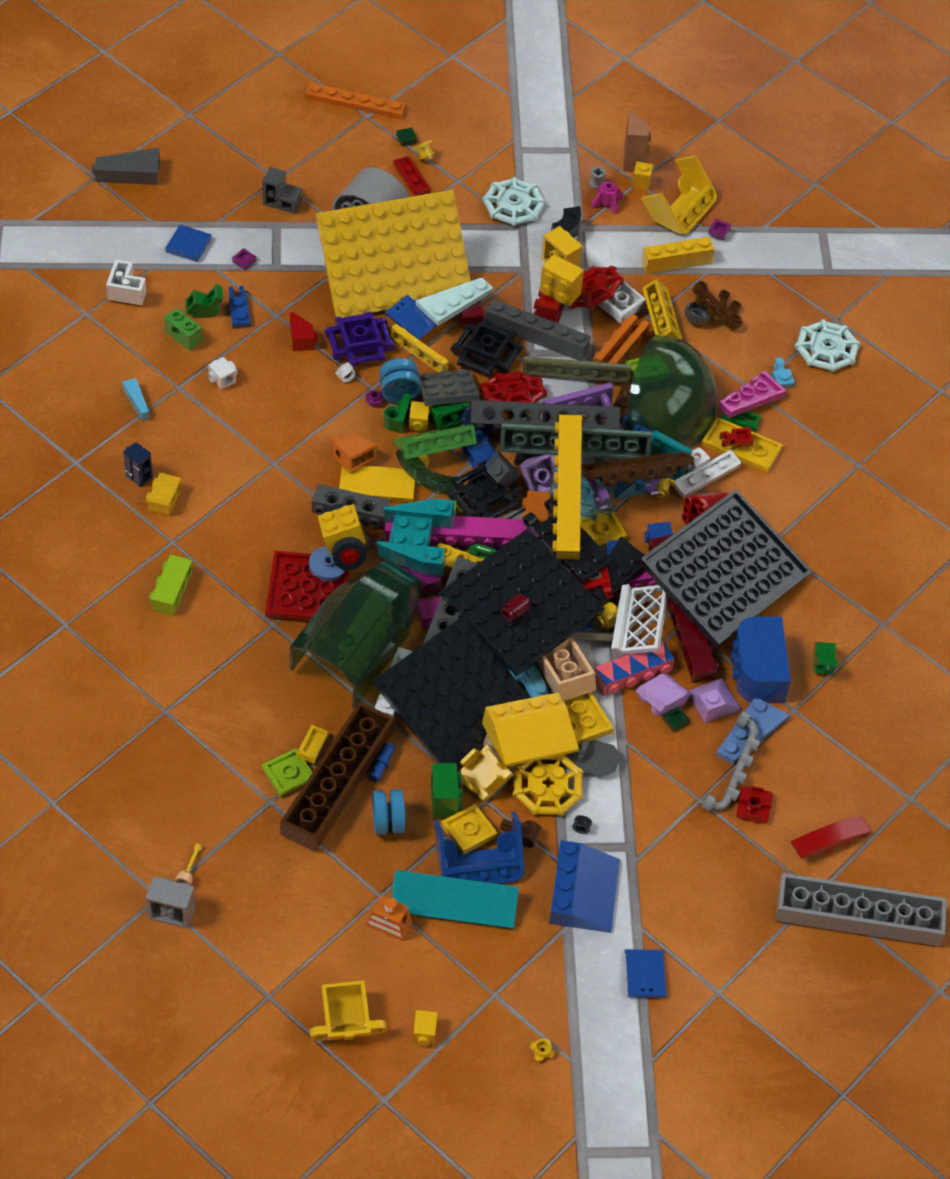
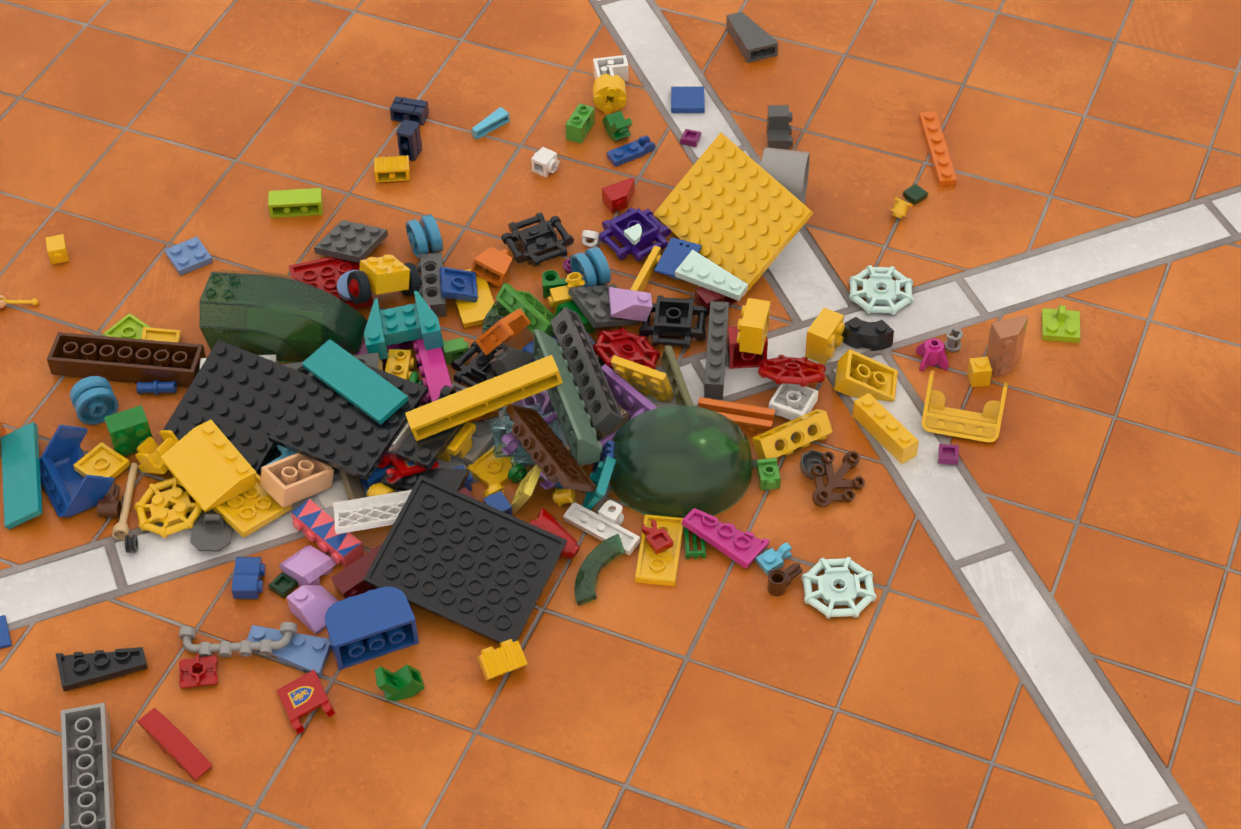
camera: 75 degrees right, 5 degrees down
red tile [393,156,431,196] -> none
dark red brick [501,594,530,622] -> none
blue slope [549,840,620,933] -> none
none -> yellow brick [46,234,69,265]
none -> black wing [56,647,148,691]
none -> tan piece [112,462,138,540]
none -> medium blue plate [165,237,213,276]
none -> blue brick [232,557,266,599]
none -> red flag [277,670,336,734]
none -> teal tile [302,339,409,425]
none -> dark grey plate [314,220,388,263]
none -> dark blue brick [390,96,429,125]
none -> dark azure wheel [405,214,443,259]
none -> blue tile [439,266,478,302]
none -> orange window [475,308,531,355]
none -> yellow brick [477,639,527,681]
none -> yellow hat [483,483,505,498]
none -> black brick [501,212,574,267]
none -> green tile [508,464,528,483]
none -> light yellow tile [511,464,542,514]
none -> yellow plate [565,272,585,288]
none -> clear green tile [575,533,625,606]
none -> yellow brick [593,74,627,115]
none -> lavender slope [608,287,652,321]
none -> yellow plate [611,356,674,403]
none -> light aqua tile [624,223,642,245]
none -> bright green brick [757,458,781,490]
none -> reddish brown axle [767,563,802,596]
none -> yellow slope [834,349,898,402]
none -> lime hinge [1041,305,1080,343]

